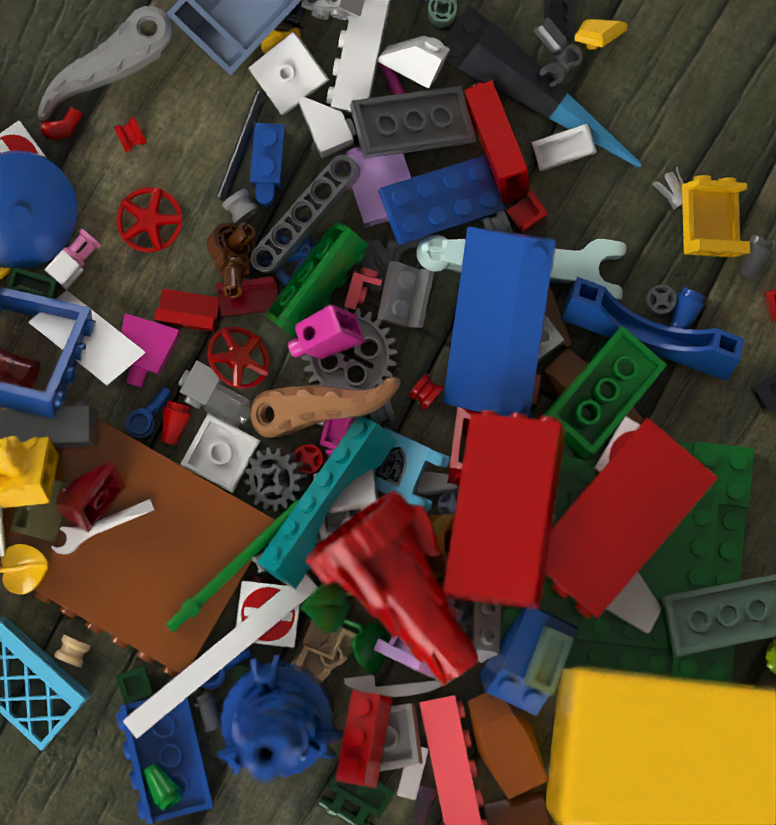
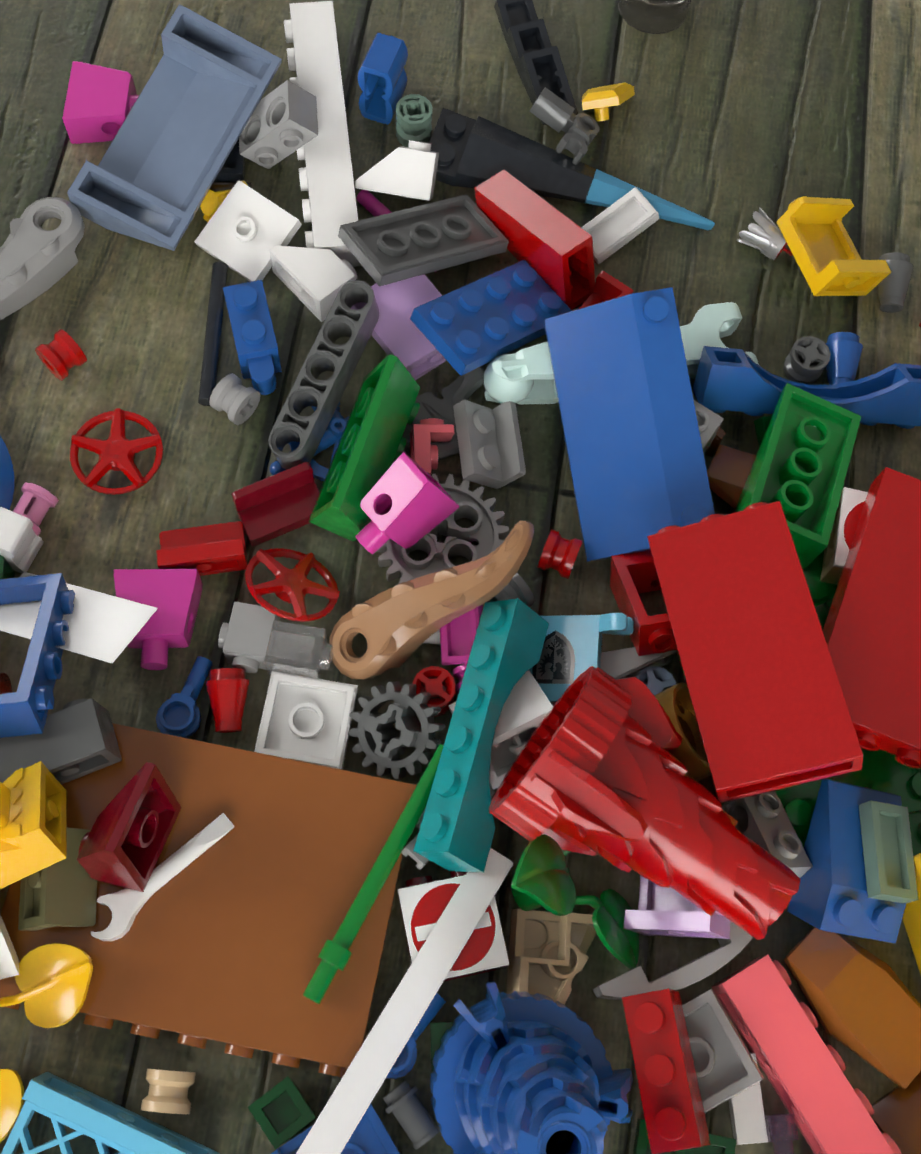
camera: 30 degrees left, 15 degrees down
reddish brown pin [207,222,257,298] -> none

